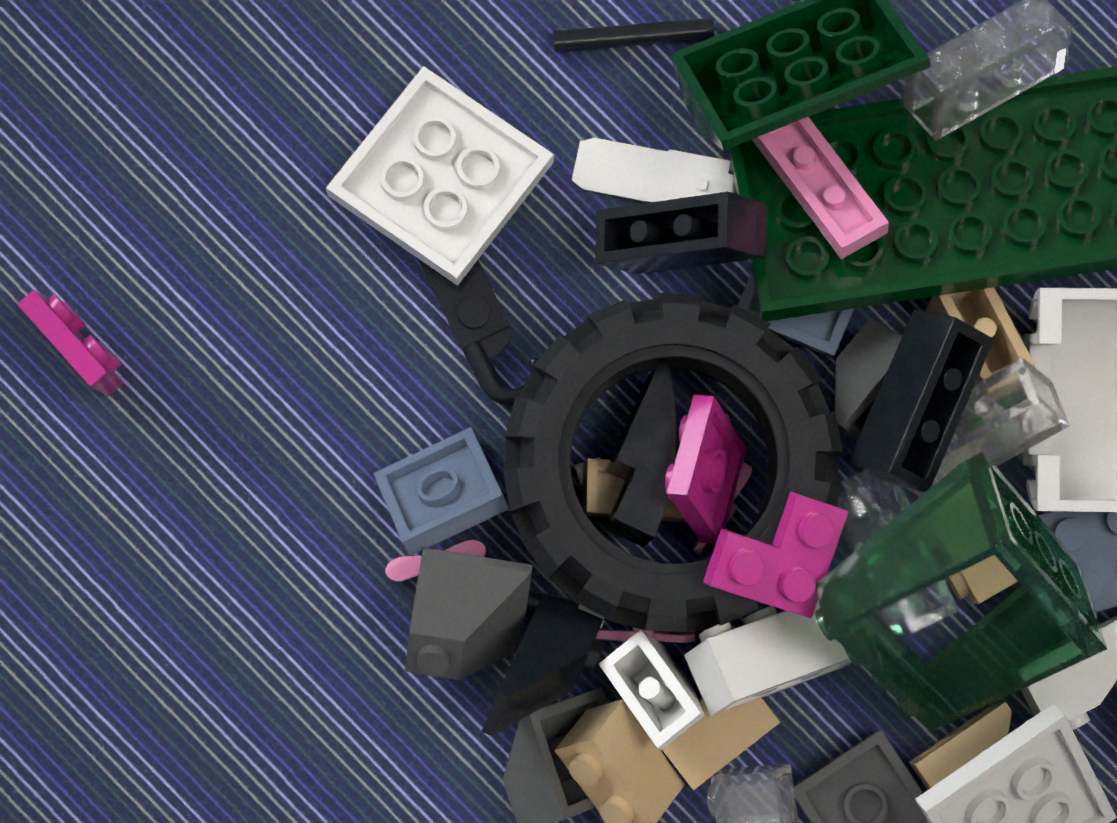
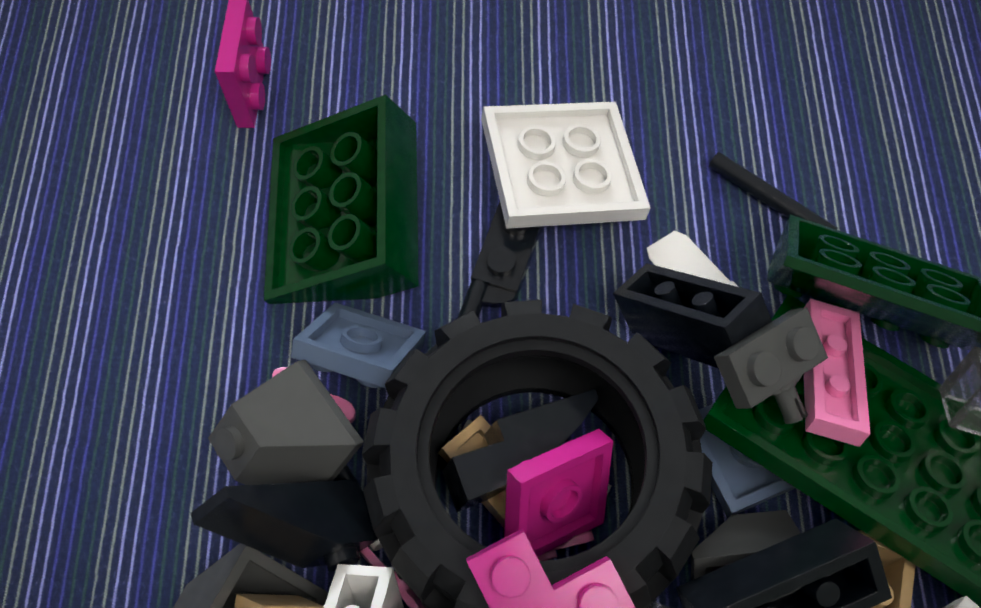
camera: 45 degrees right, 20 degrees down
none -> dark green slope [264,94,419,304]
none -> dark grey plate [714,307,828,424]

